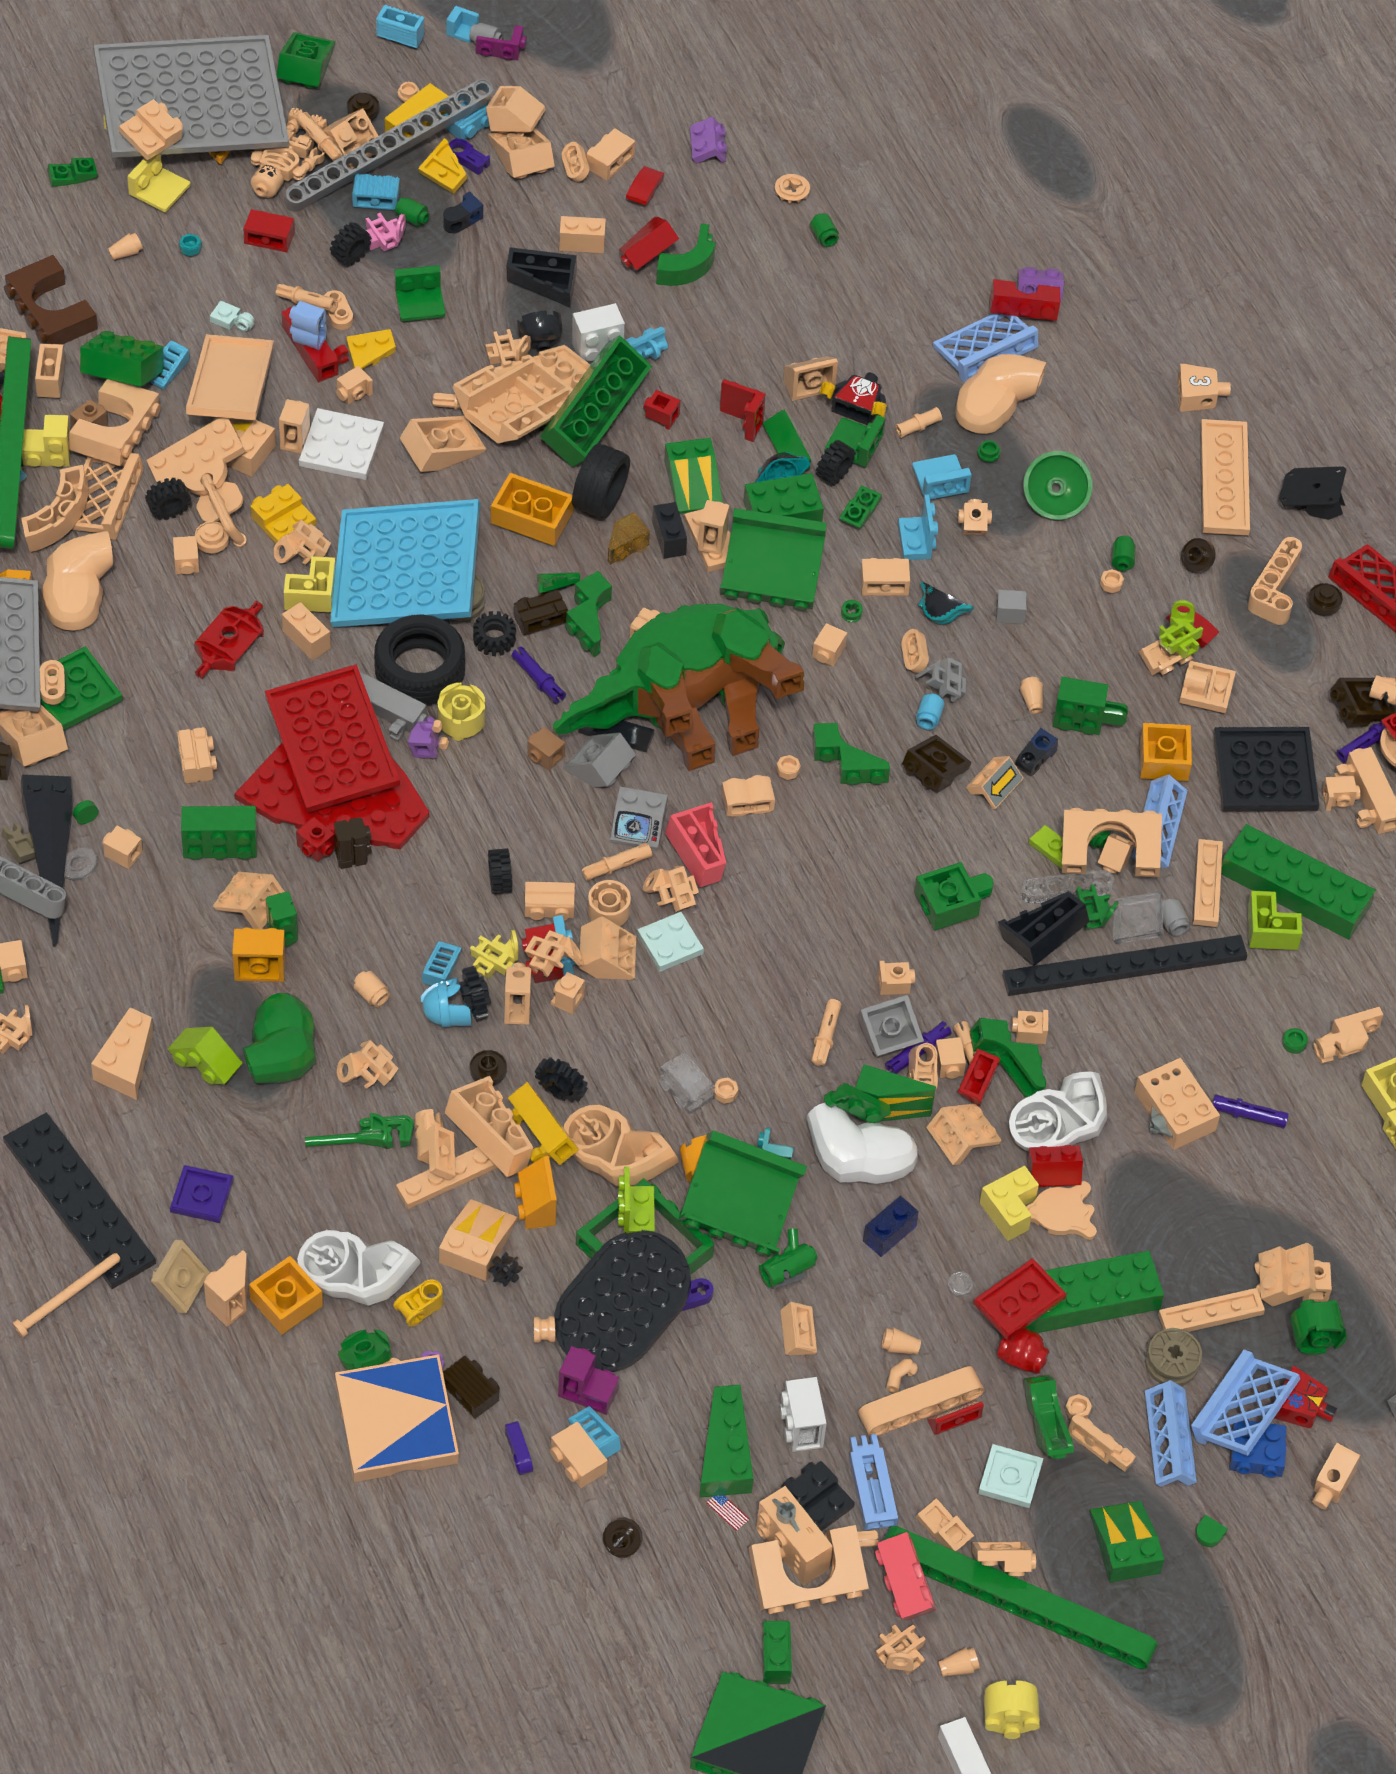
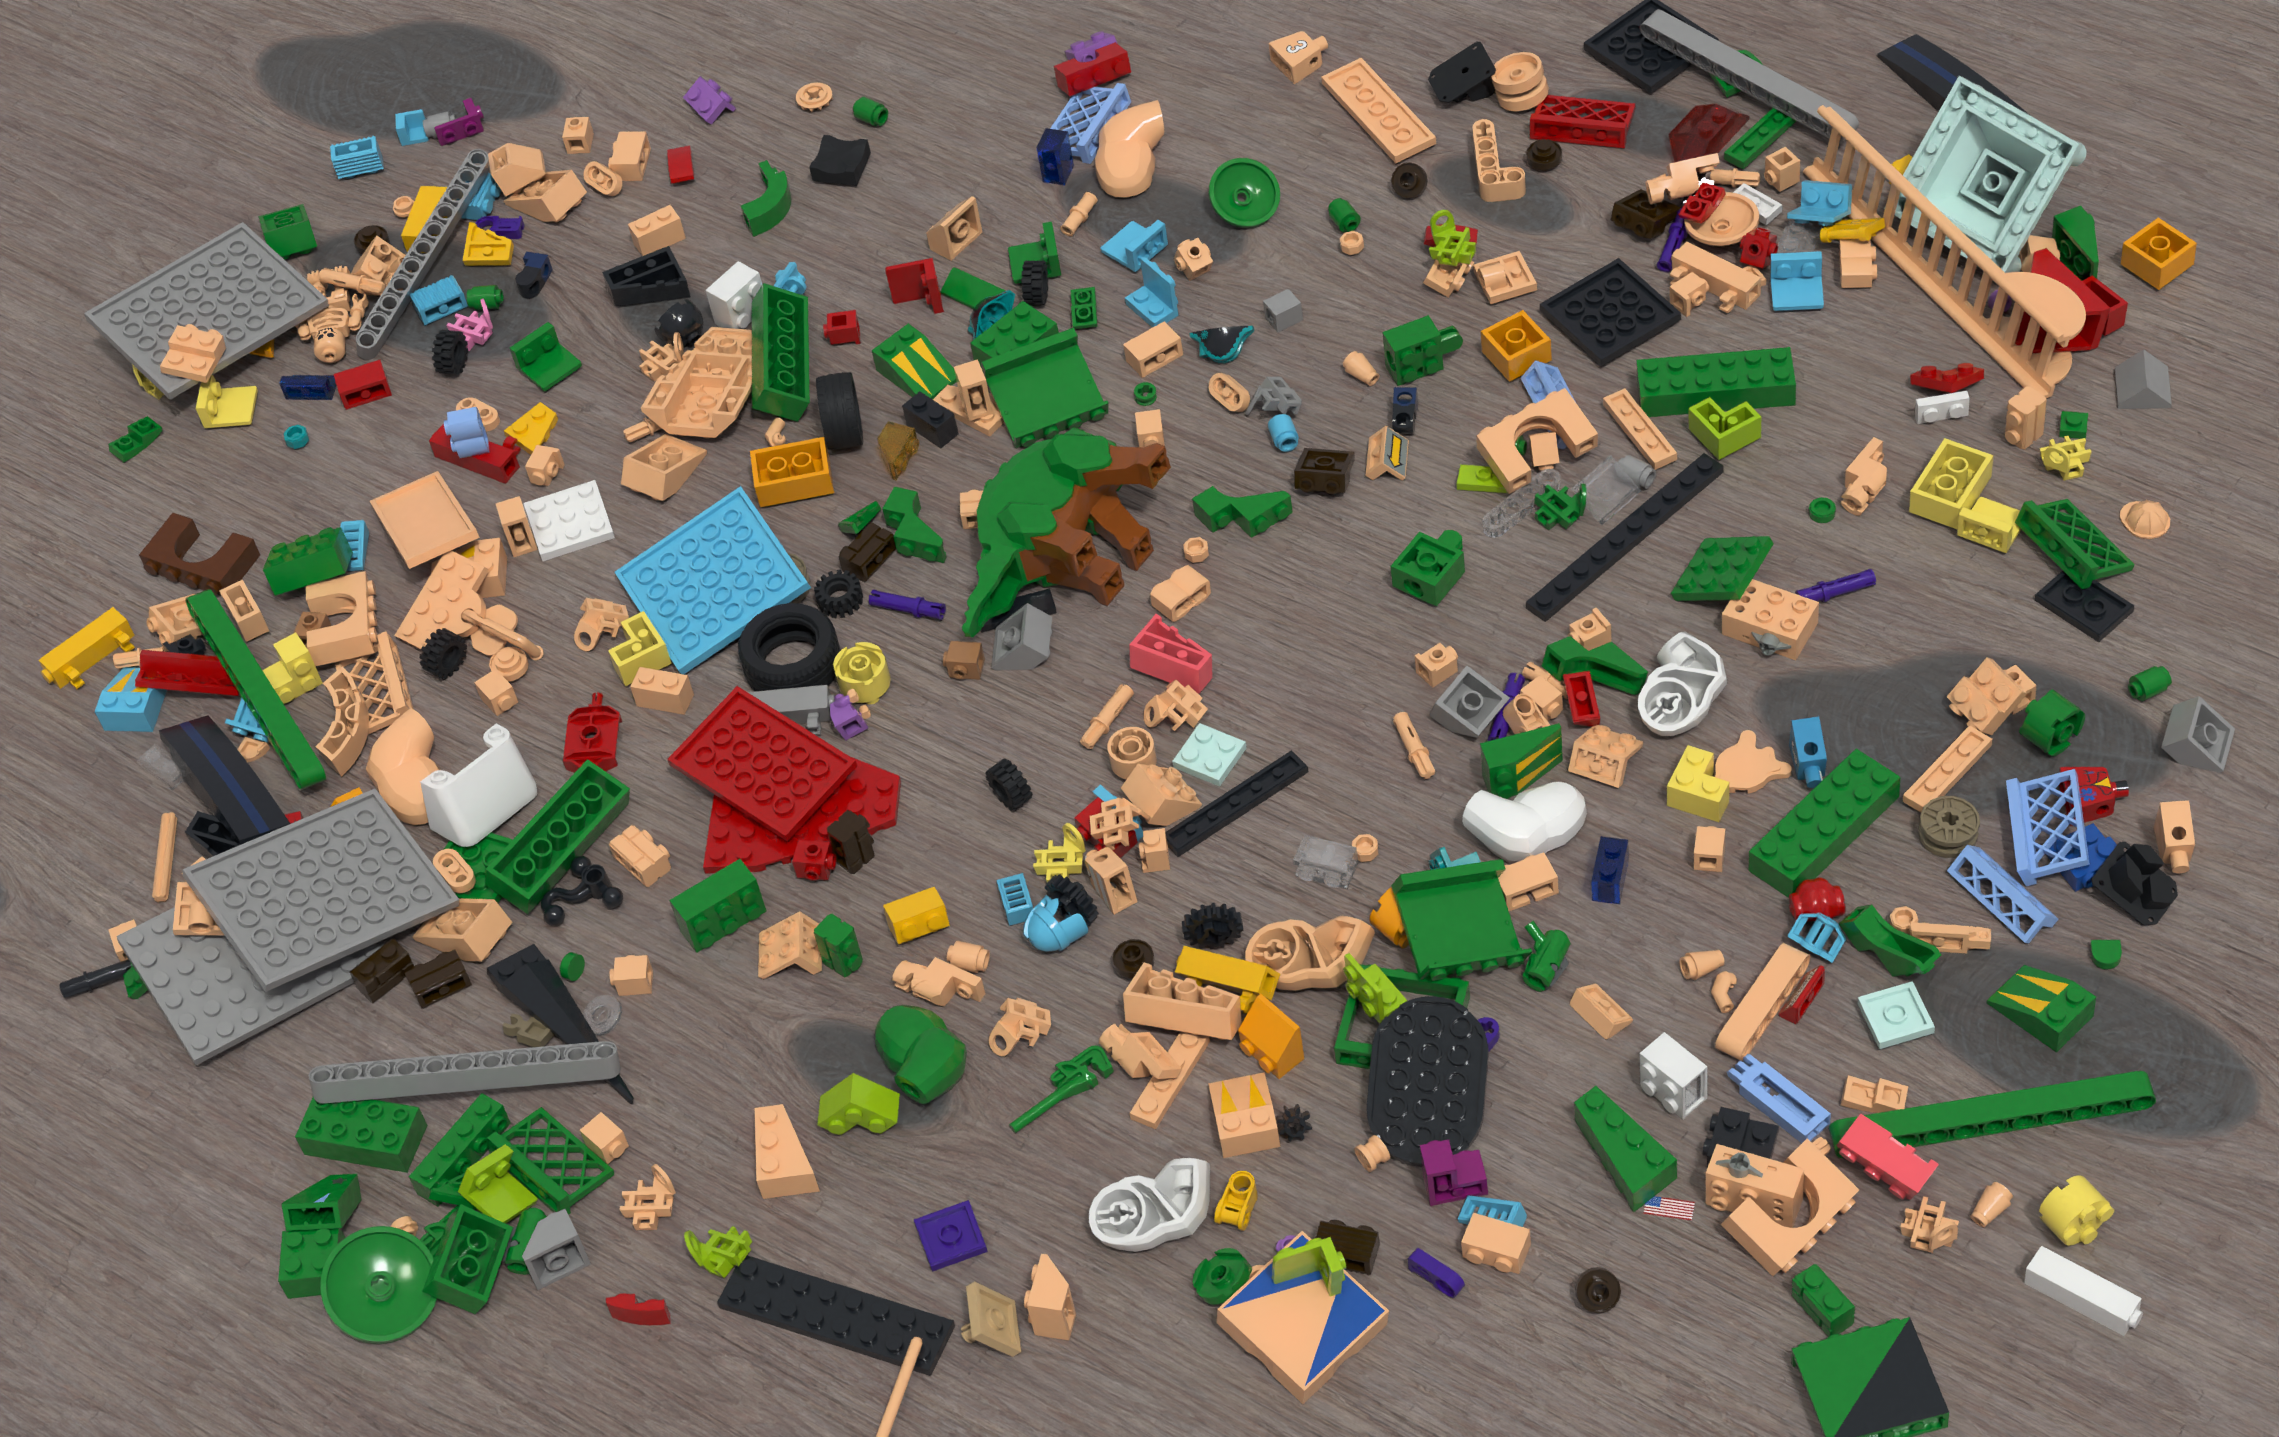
camera: 20 degrees left, 5 degrees down
light nougat cone [108,233,143,260] -> none
light aqua plate [210,301,254,331] -> none
light orange brick [233,927,286,982] -> none
light orange brick [249,1256,323,1335] -> none
yellow plate [250,484,316,543] -> none
light nougat axle [275,284,338,313] -> none
light nougat brick [525,882,575,920] -> none
light grey slope [610,787,668,850] -> none
red slope [619,216,679,270] -> none
torso [819,372,888,425] -> none
green plate [824,1083,891,1123] -> none
clear plate [947,1271,973,1297] -> none
light nougat plate [972,1541,1036,1576] -> none
red tile [973,1258,1067,1340] -> none
green plate [977,440,1000,462] -> none
black wedge [998,891,1090,966] -> none
red brick [1028,1145,1083,1187] -> none
none -> clear blue panel [279,375,337,400]
none -> white windscreen [420,723,537,847]
none -> green brick [485,759,630,914]
none -> black piece [541,856,623,926]
none -> light nougat brick [562,117,594,154]
none -> lime piece [684,1226,752,1278]
none -> light nougat arm [765,418,786,447]
none -> black brick [809,135,871,186]
none -> yellow brick [883,887,950,944]
none -> light nougat plate [892,957,985,1006]
none -> clear blue brick [1036,128,1074,185]
none -> black tile [1165,750,1309,857]
none -> lime bracket [1272,1237,1346,1297]
none -> light nougat wheel [1491,52,1549,111]
none -> light nougat piece [1498,852,1559,912]
none -> green plate [1671,536,1774,601]
none -> light nougat brick [1694,826,1725,872]
none -> medium azure piece [1787,913,1846,963]
none -> dark azure torso [1789,717,1827,788]
none -> black piece [2091,842,2178,926]

